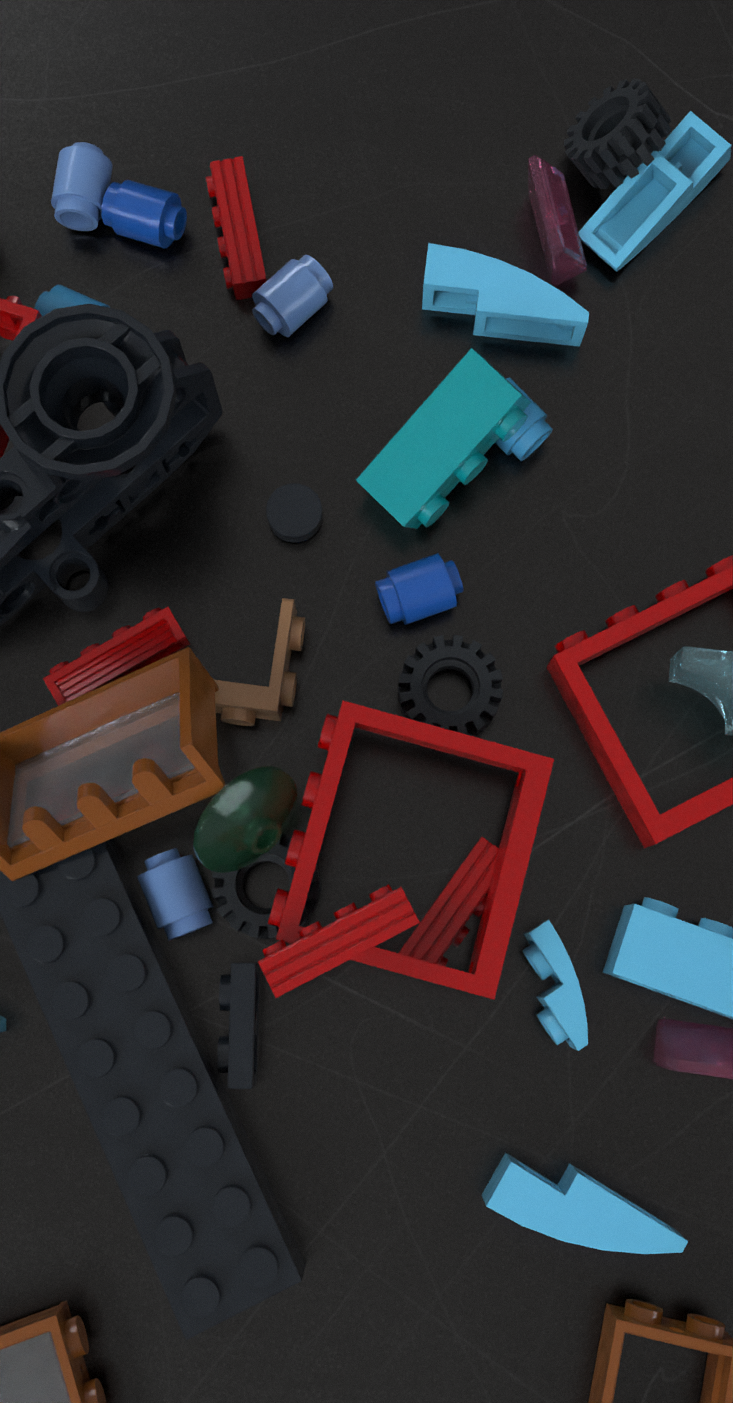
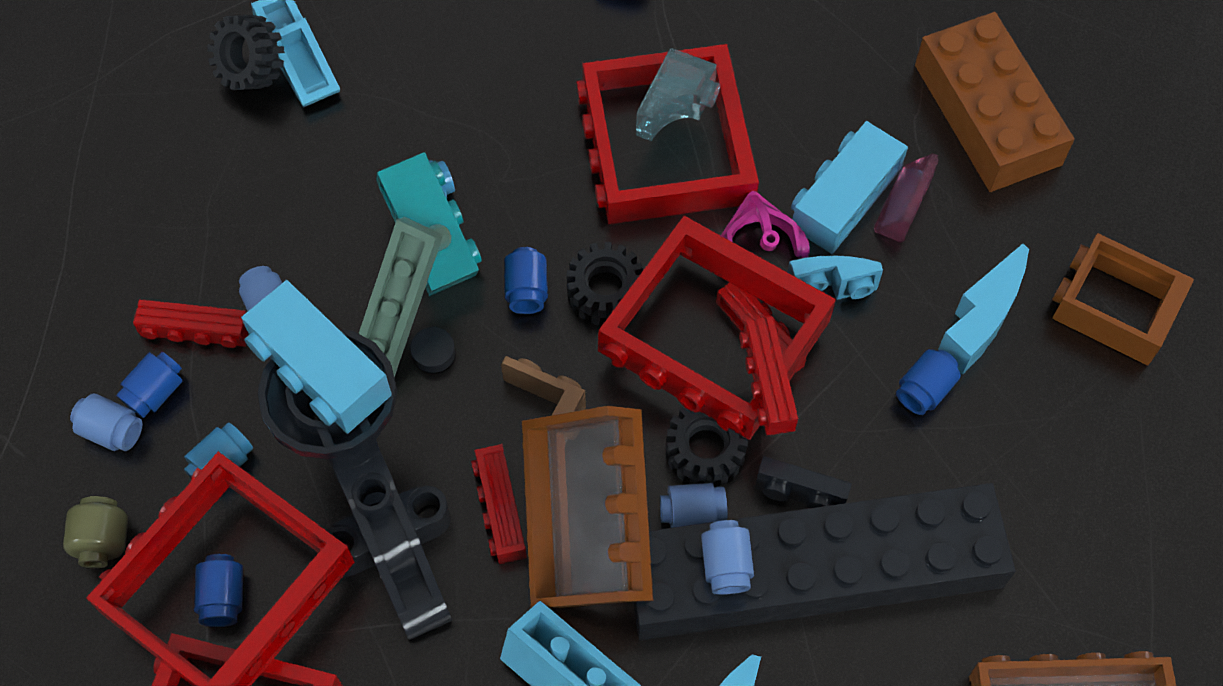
camera: 75 degrees left, 15 degrees down
clear green dish [193,766,298,873] -> none
medium azure slope [422,243,589,347] -> none
clear pink slope [528,155,587,286] -> none
none -> medium azure brick [241,280,392,434]
none -> sand green piece [359,217,451,377]
none -> medium blue brick [701,520,754,595]
none -> dark pink helmet [720,191,810,259]
none -> blue brick [896,349,961,415]

